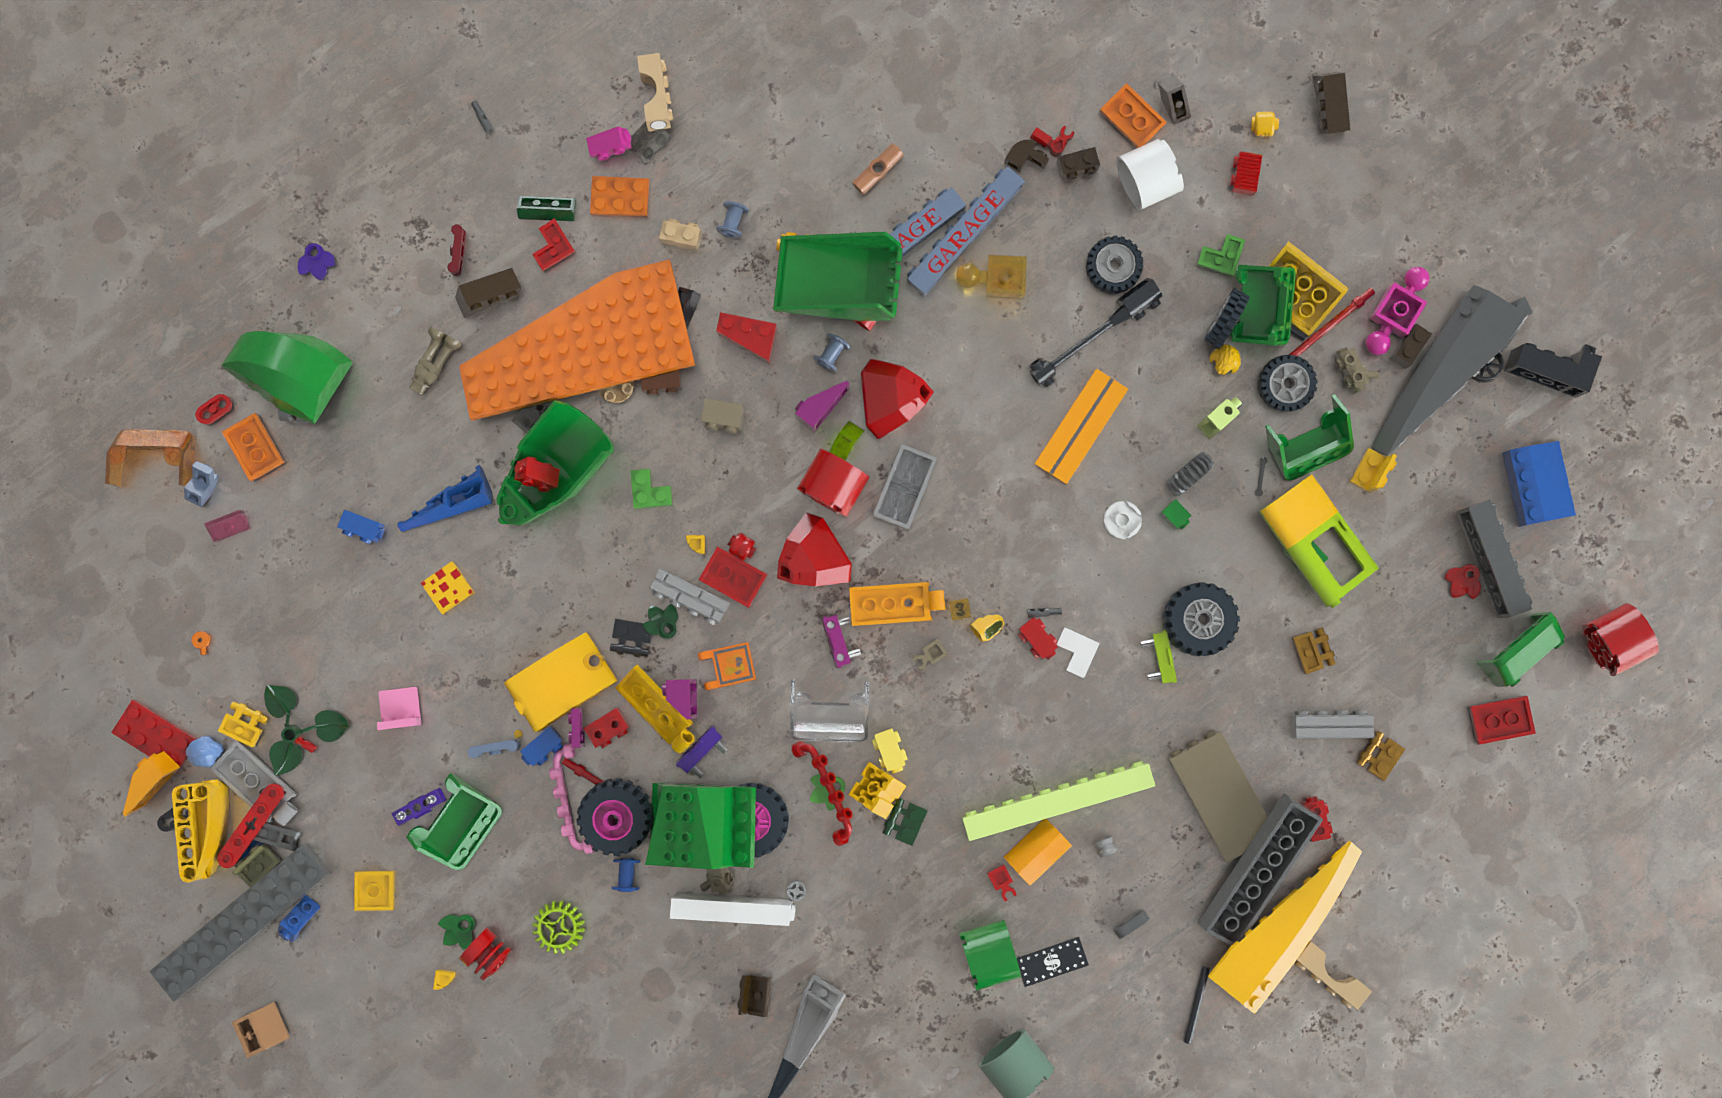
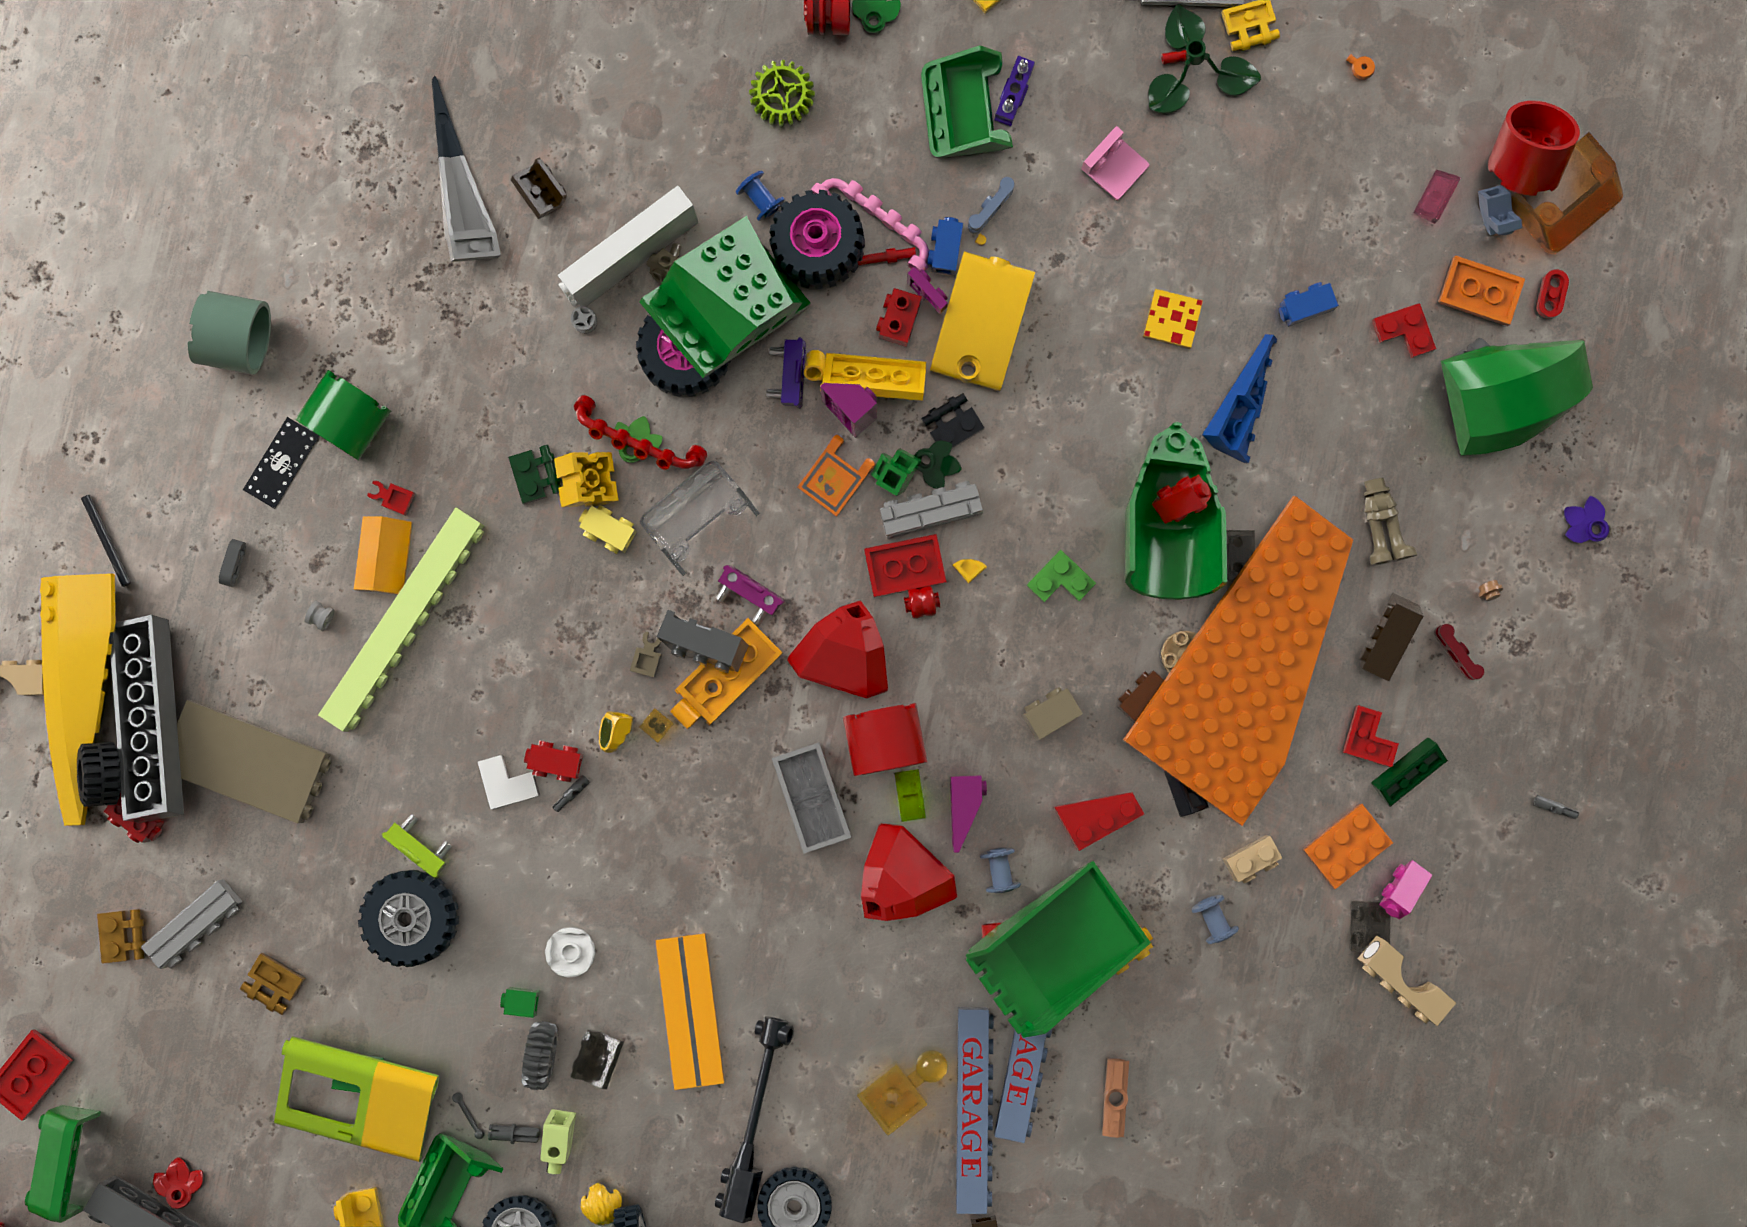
camera: 140 degrees right, 0 degrees up
none -> black tyre [77,742,121,807]
none -> dark grey axle [488,1124,540,1144]
none -> clear smoke bracket [571,1030,624,1089]
none -> dark grey wedge [657,610,749,673]
none -> green brick [871,448,921,496]
none -> red plate [1372,303,1436,358]
none -> medium nougat plate [1478,580,1503,601]
none -> red brick [1488,101,1580,196]

